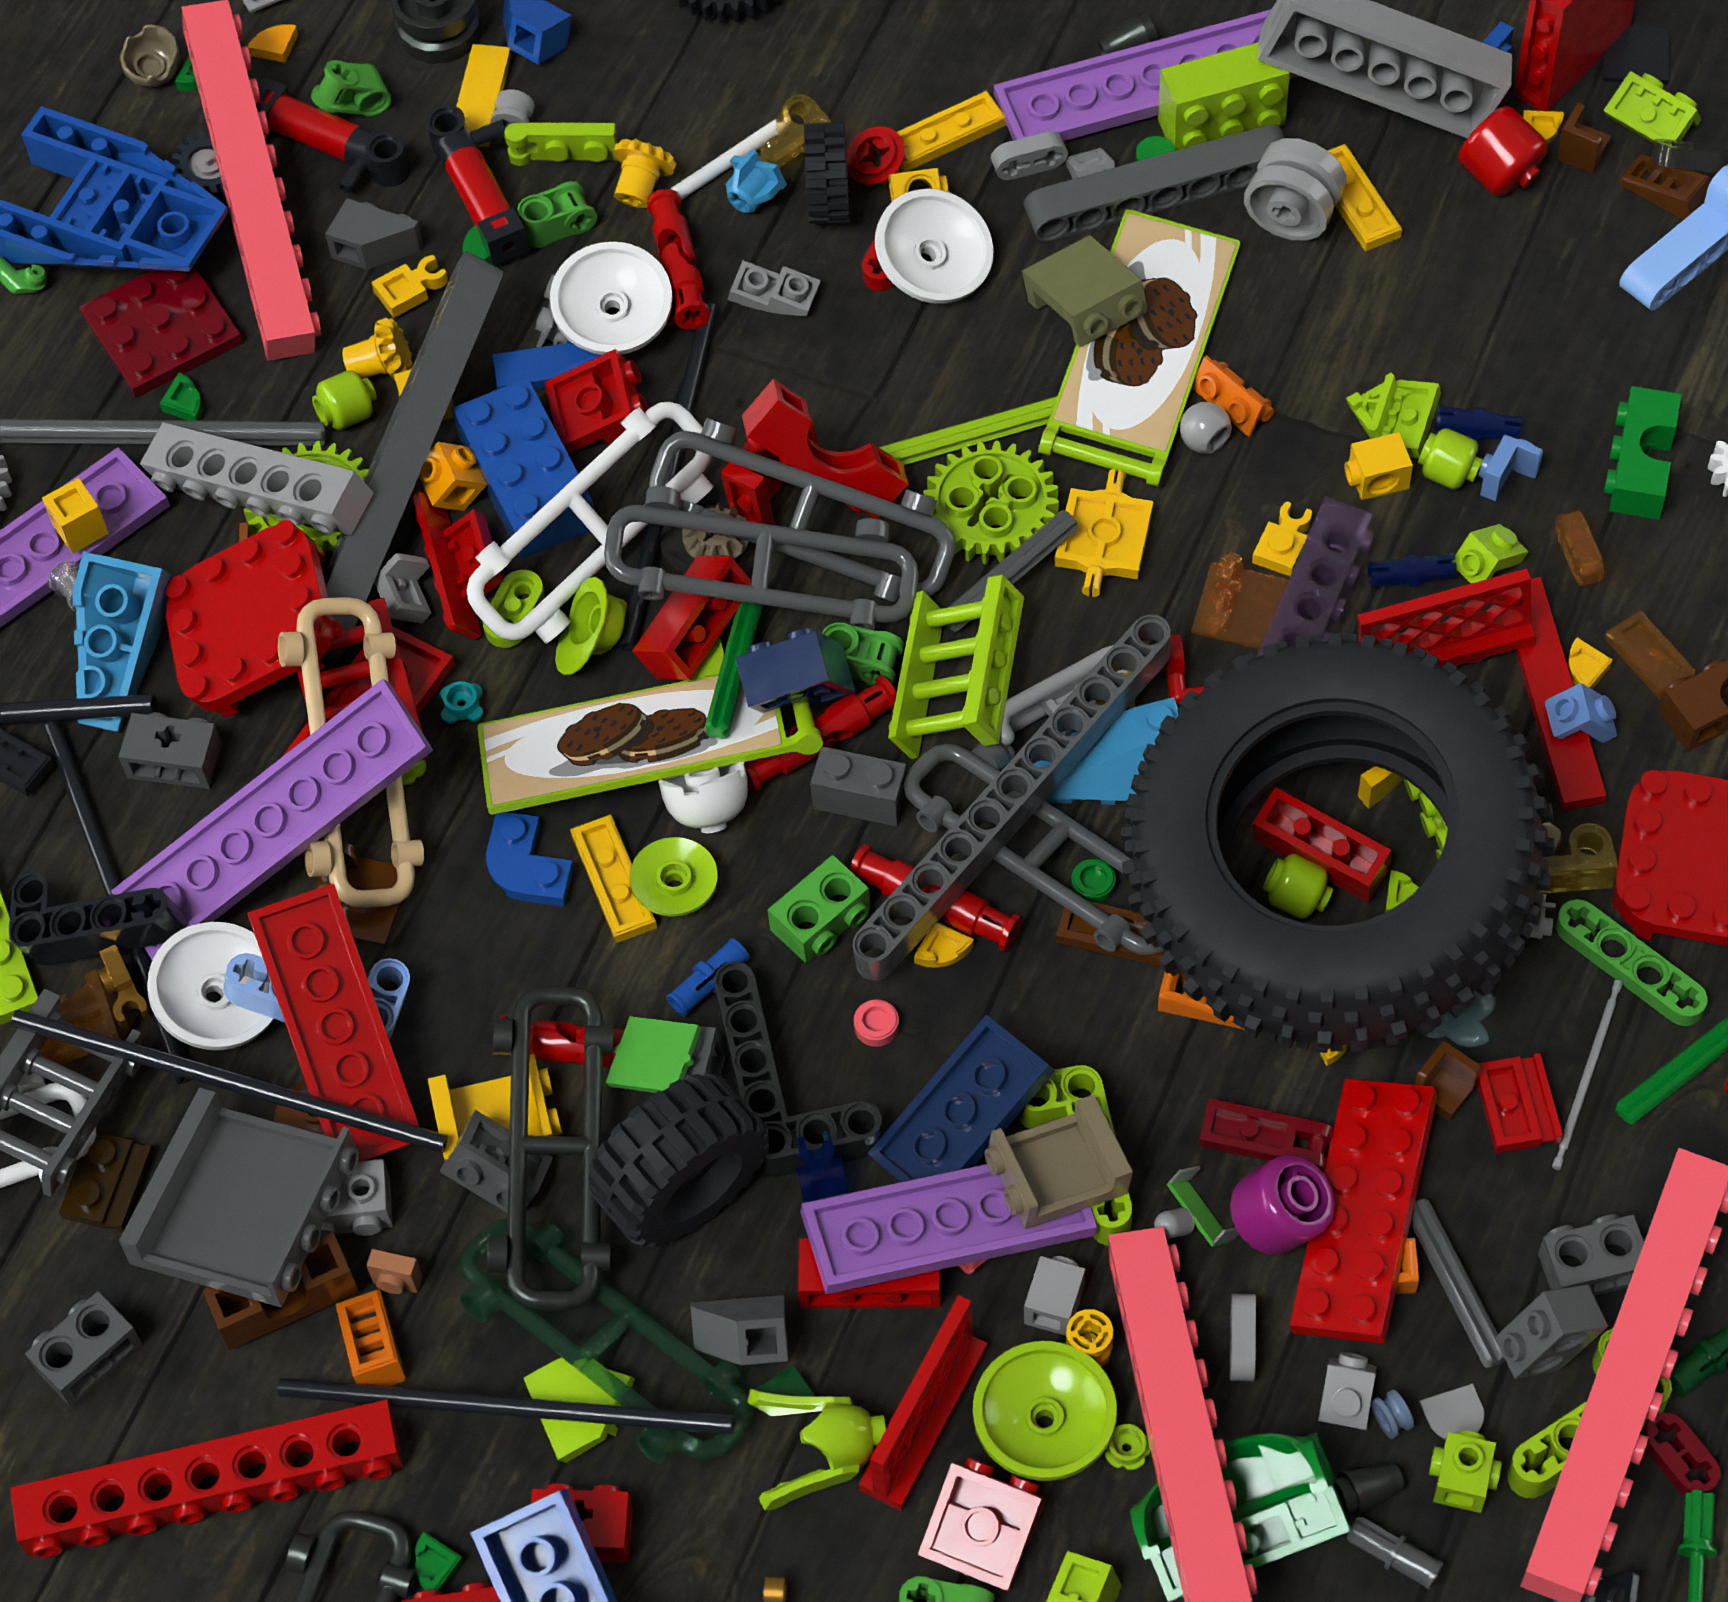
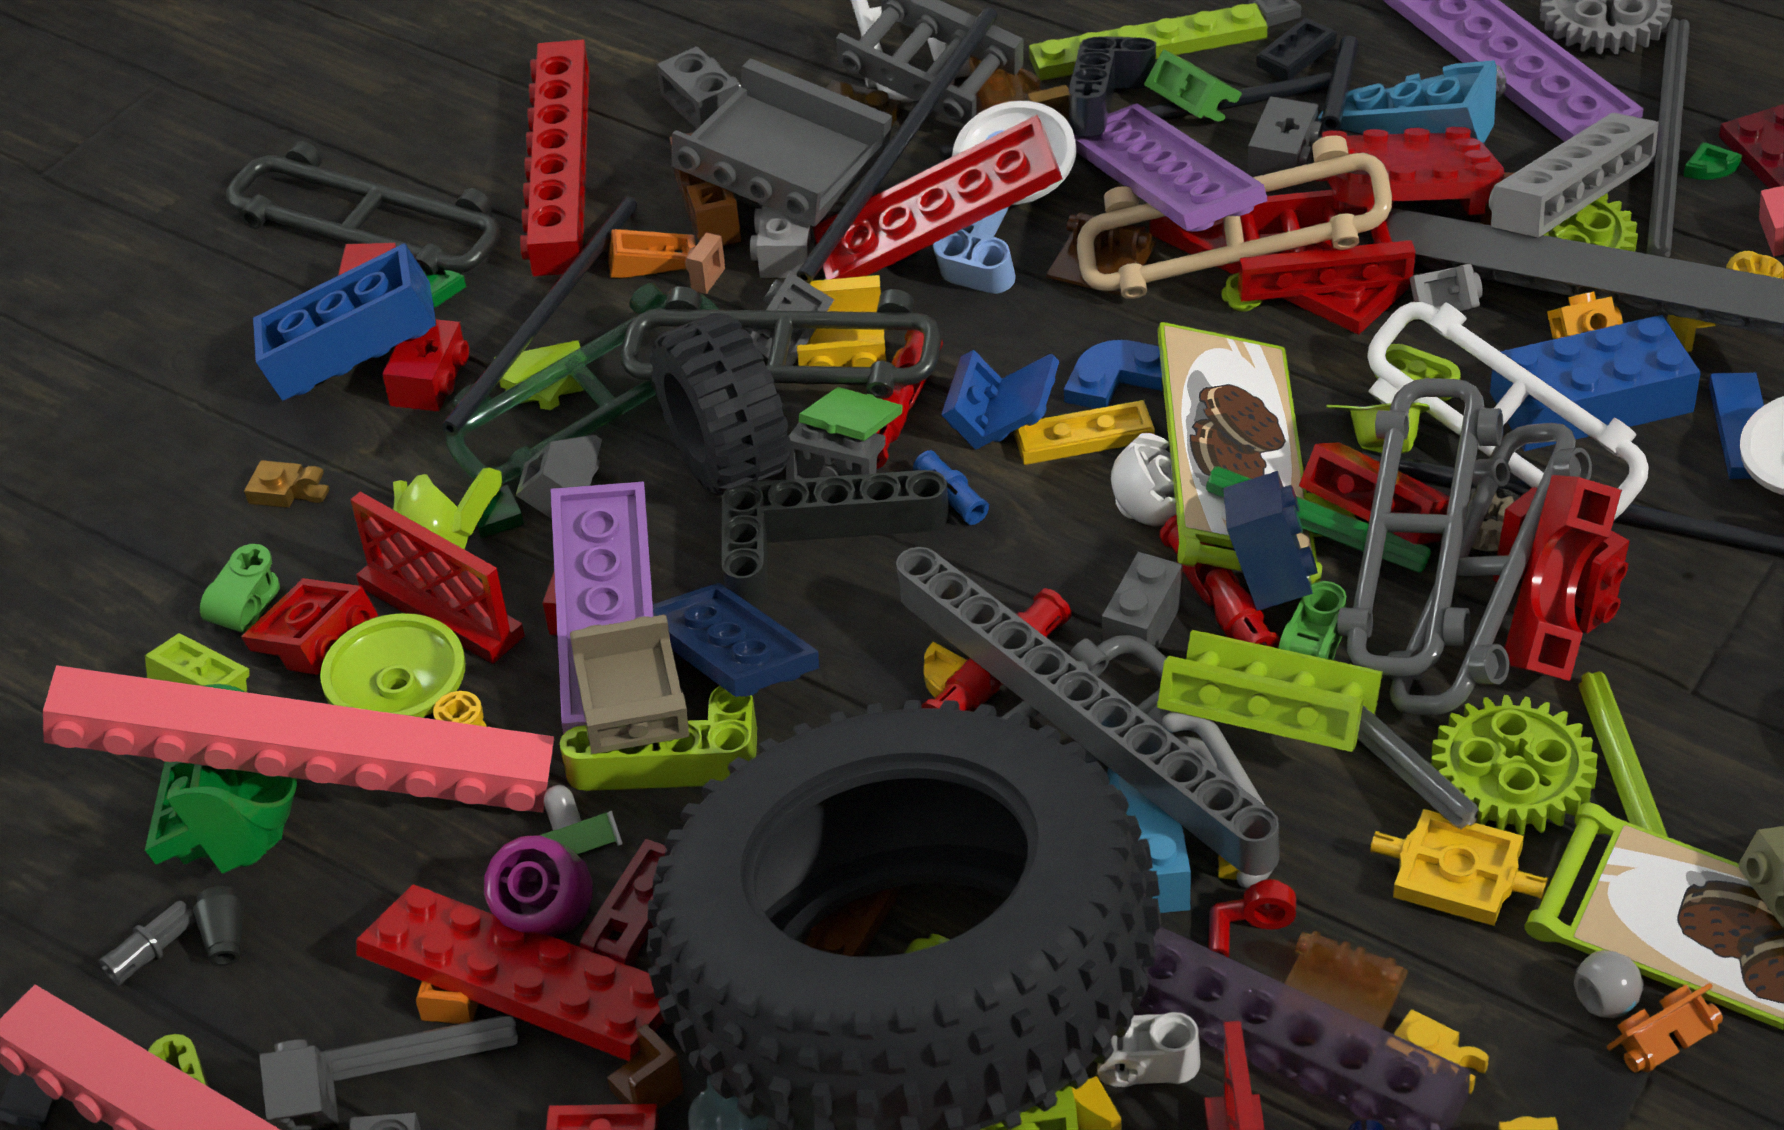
camera: 100 degrees right, 15 degrees down
yellow brick [42,478,109,554] -> none
lime head [312,370,377,430] -> none
red bracket [412,491,504,641] -> none
teal plate [440,681,483,724] -> none
red plate [544,349,649,454] -> none
lime dish [630,837,718,917] -> none
bright green brick [767,855,871,963] -> none
clear blue plate [796,1131,849,1203] -> none
coral tile [854,999,899,1047] -> none
light grey brick [1024,1256,1085,1336] -> none
light grey beam [1230,1293,1256,1382] -> none
light grey bracket [1319,1352,1376,1430] -> none
sand blue bush [1371,1389,1414,1439] -> none
light grey piece [1419,1384,1484,1439] -> none
lime brick [1429,1431,1502,1513] -> none
none -> blue bracket [941,350,1059,450]
none -> bright green hinge [1144,49,1242,121]

